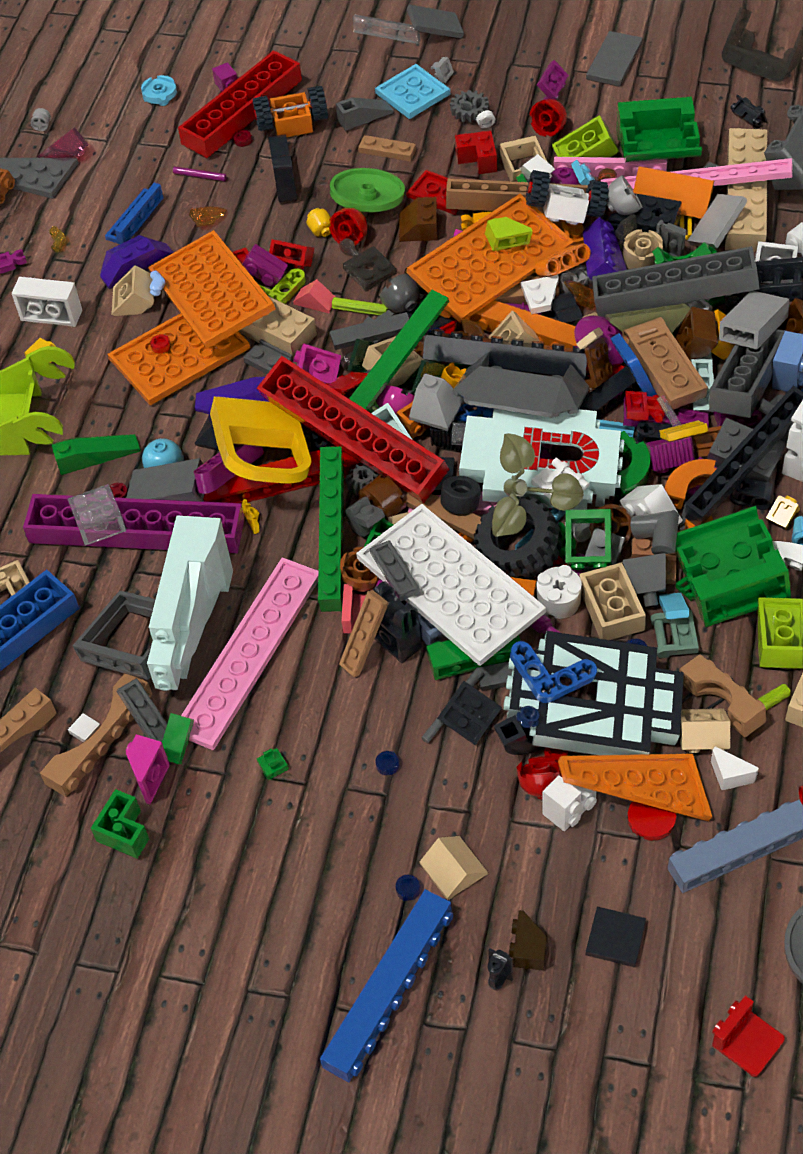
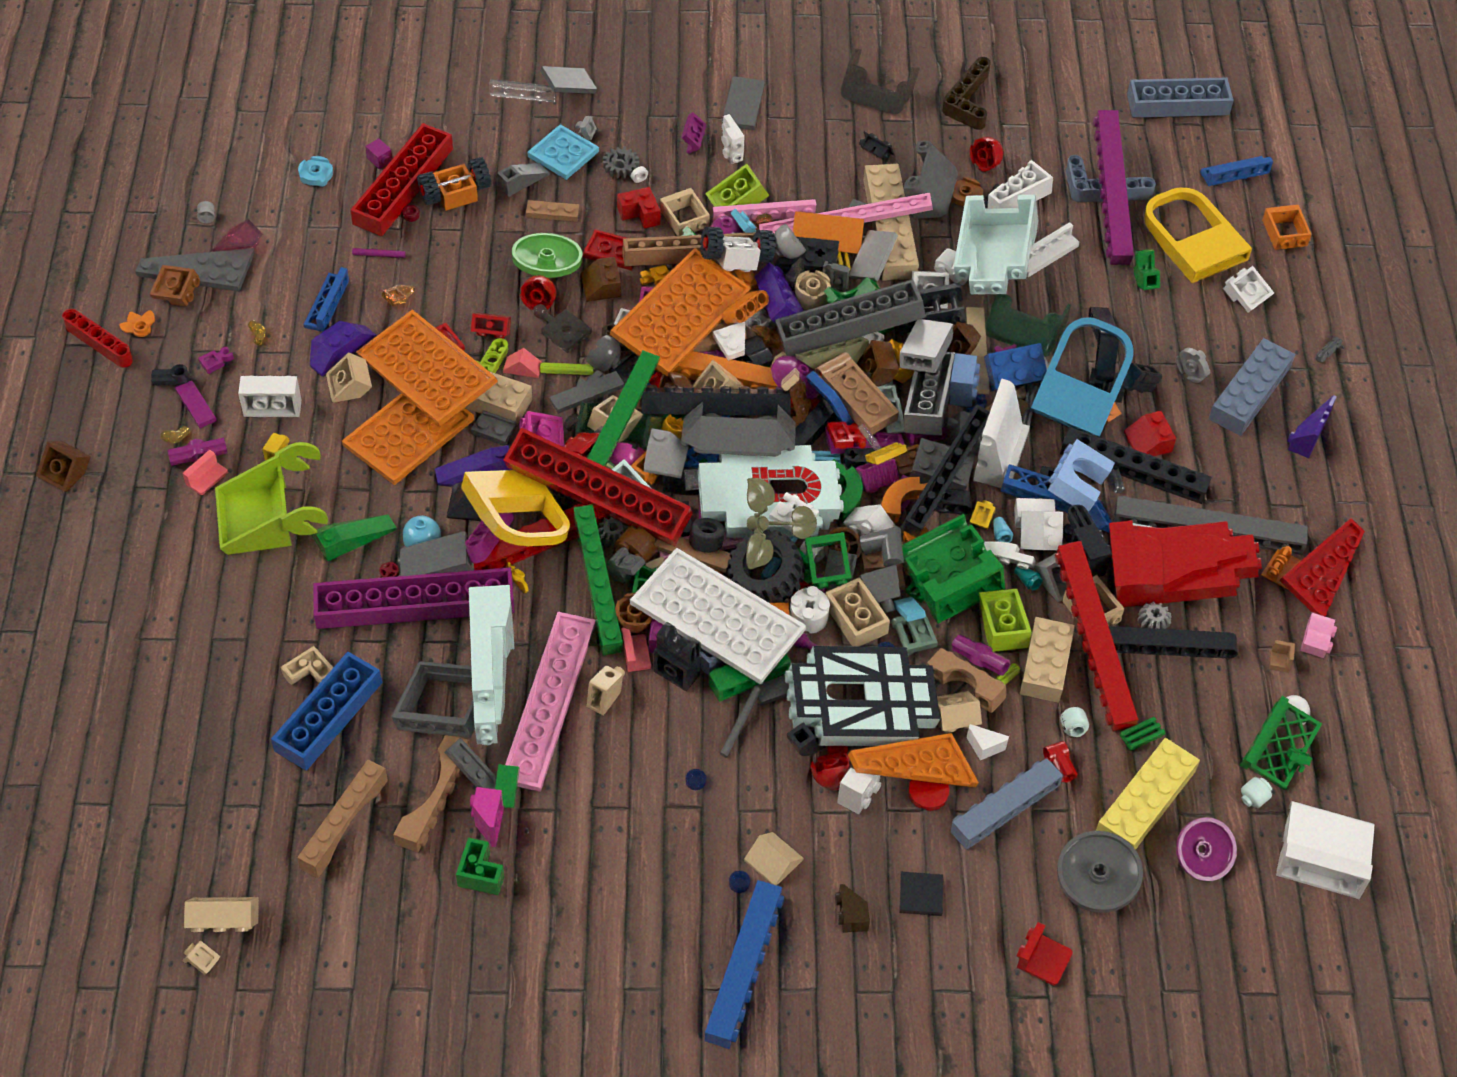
camera: 20 degrees left, 0 degrees up
clear brick [67,484,126,545] -> none
white tile [68,713,101,742] -> none
light blue arm [150,271,166,296] -> none
red tile [150,334,171,354] -> none
magenta brick [242,244,288,288] -> none
green tile [256,748,289,780] -> none
black beam [268,134,297,203] -> none
yellow head [306,208,331,237] -> none
medium nougat tile [339,590,389,677] -> none
dark grey tile [370,540,420,601] -> none
black slope [437,681,502,745] -> none
lime slope [485,217,533,251] -> none
black hinge [487,948,513,990] -> none
blue beam [510,641,597,703] -> none
dark blue plate [516,706,539,728] -> none
white slope [520,154,555,180] -> none
red cylinder [530,98,567,137] -> none
green panel [616,97,702,162] -> none
none -> tan torso [586,666,625,716]
none -> white plate [721,114,744,164]
none -> magenta piece [952,634,1010,675]

